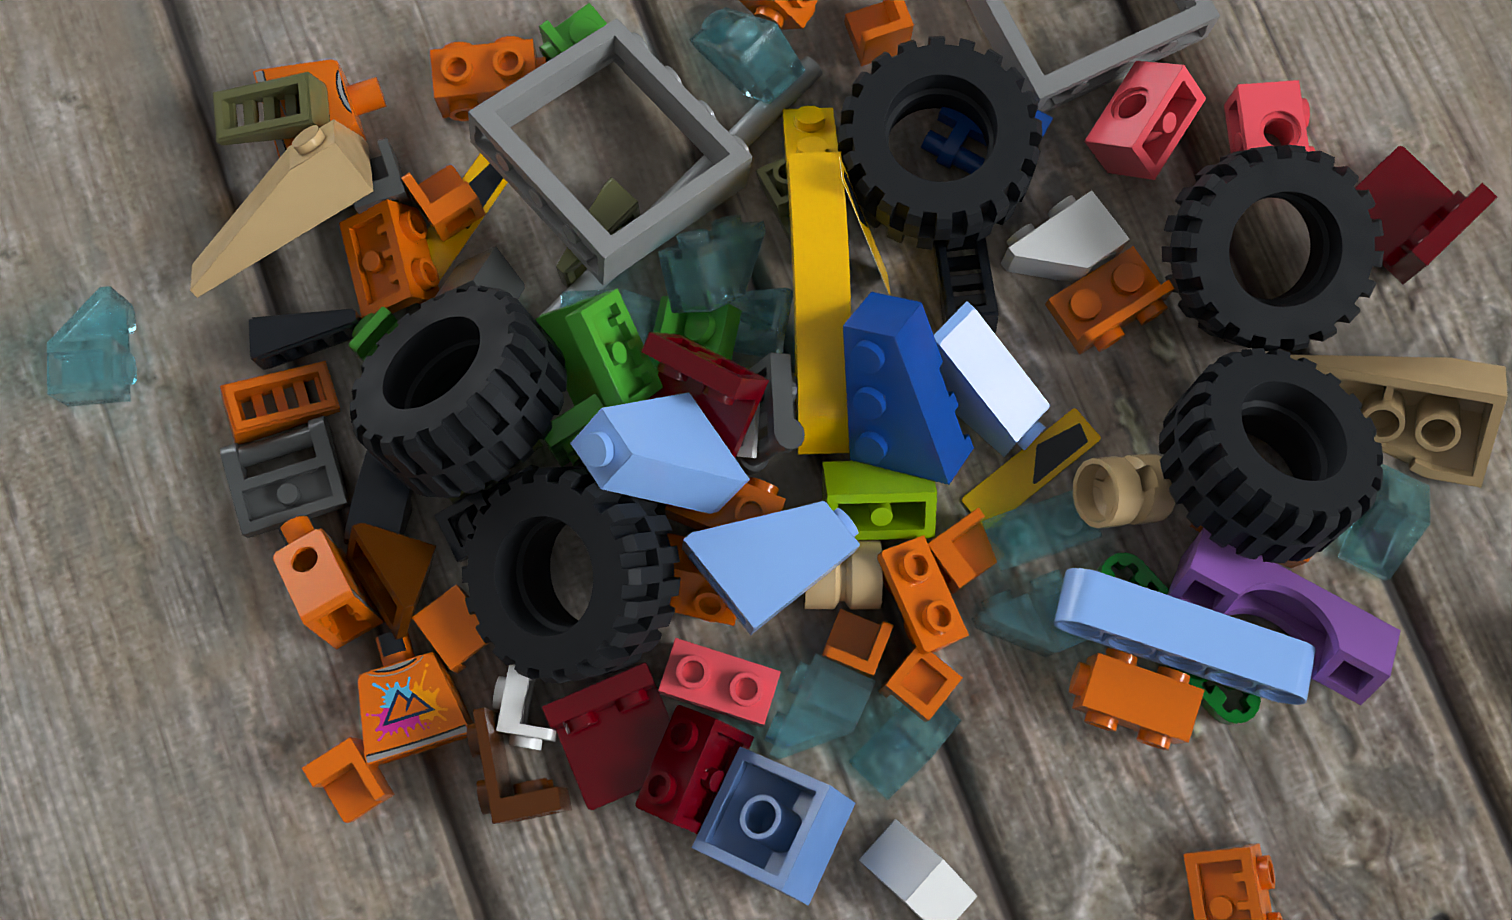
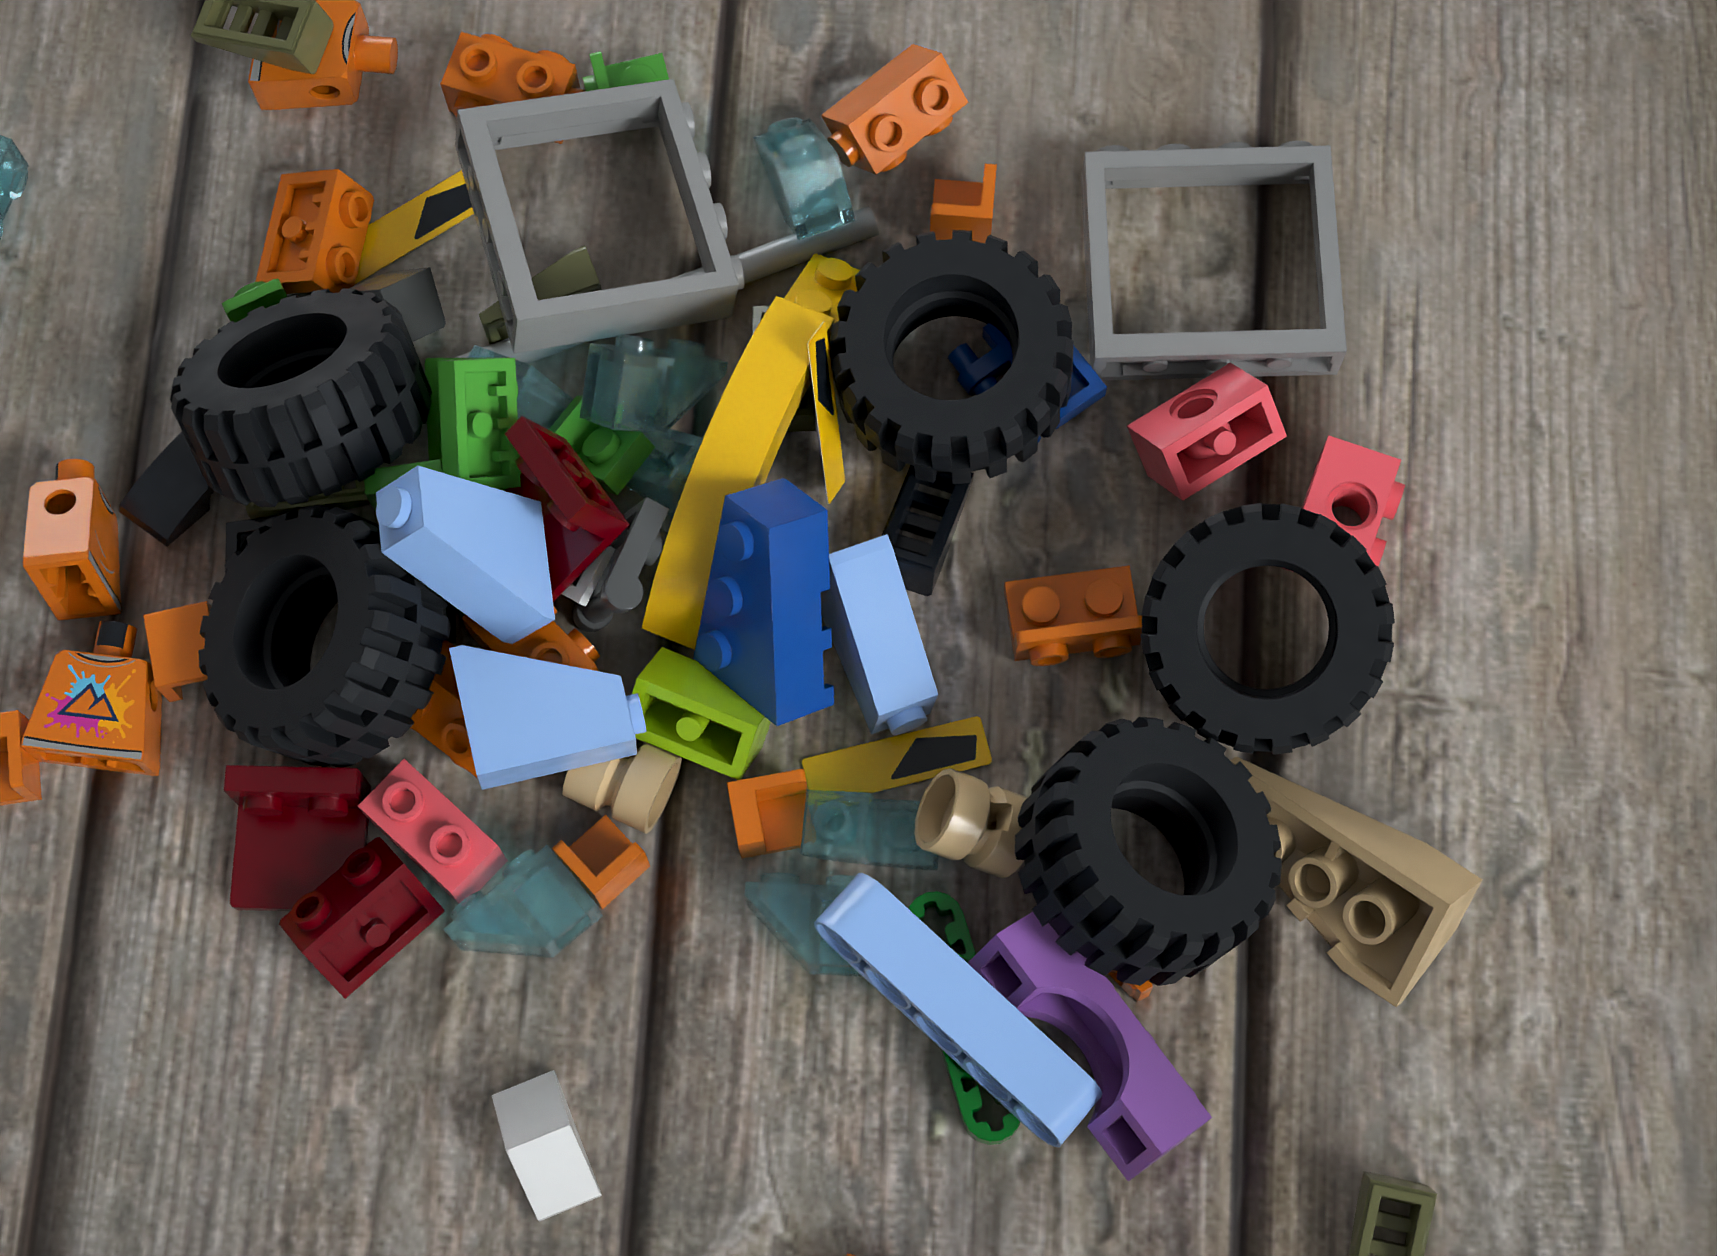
camera: 30 degrees right, 5 degrees down
tan wedge [190,119,374,298] -> none
orange slope [220,361,340,444] -> none
dark grey plate [220,416,351,538] -> none
black slope [249,308,362,370] -> none
reddish brown slope [346,523,436,640] -> none
dark grey panel [353,138,414,214] -> none
orange panel [401,165,486,242] -> none
reddish brown bracket [467,707,572,824] -> none
white bracket [492,665,557,750] -> none
medium blue slope [691,747,855,906] -> none
clear light blue slope [848,703,961,800] -> none
orange bracket [877,535,969,655] -> none
orange panel [878,646,963,723] -> none
white slope [1001,190,1130,283] -> none
orange brick [1069,648,1204,751] -> none
clear light blue slope [1337,464,1430,581] -> none
dark red bracket [1355,146,1498,285] -> none

